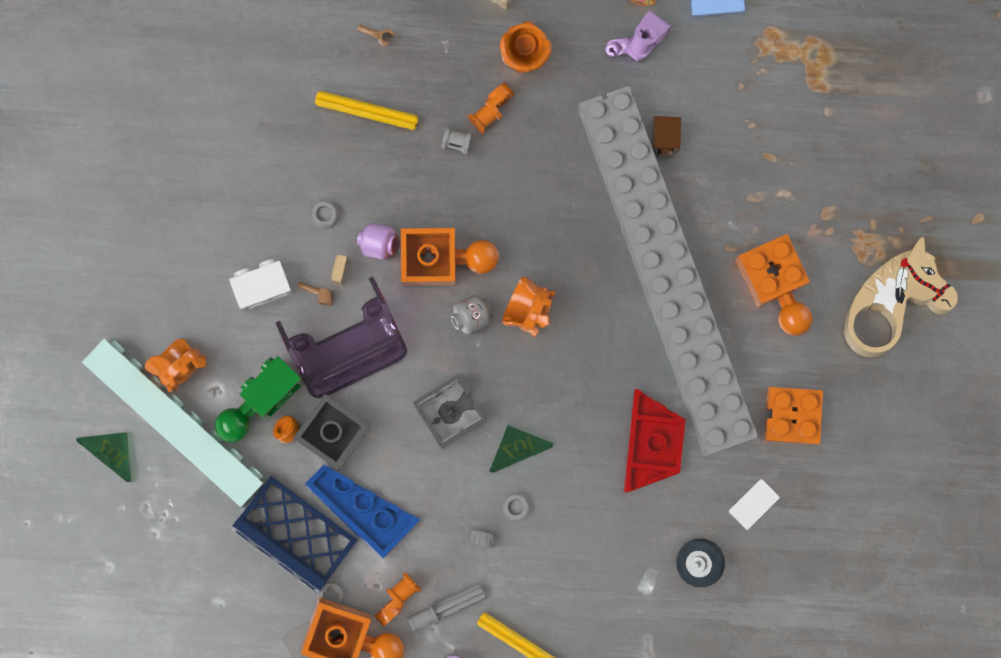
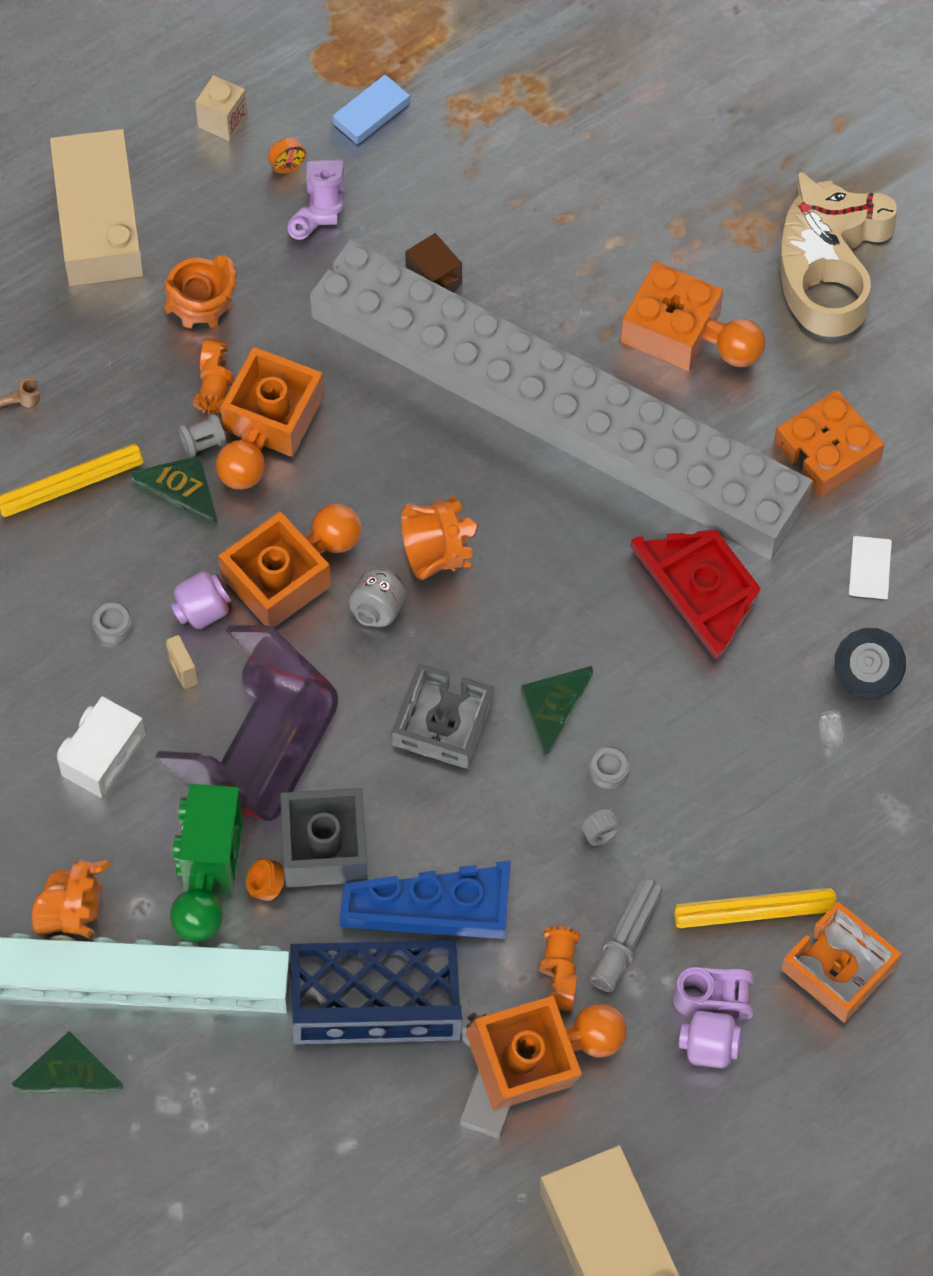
camera: 35 degrees left, 20 degrees down
medium nougat hand [298,281,334,305] -> none
none -> clear green tile [130,456,217,524]
none -> orange brick [216,347,324,490]

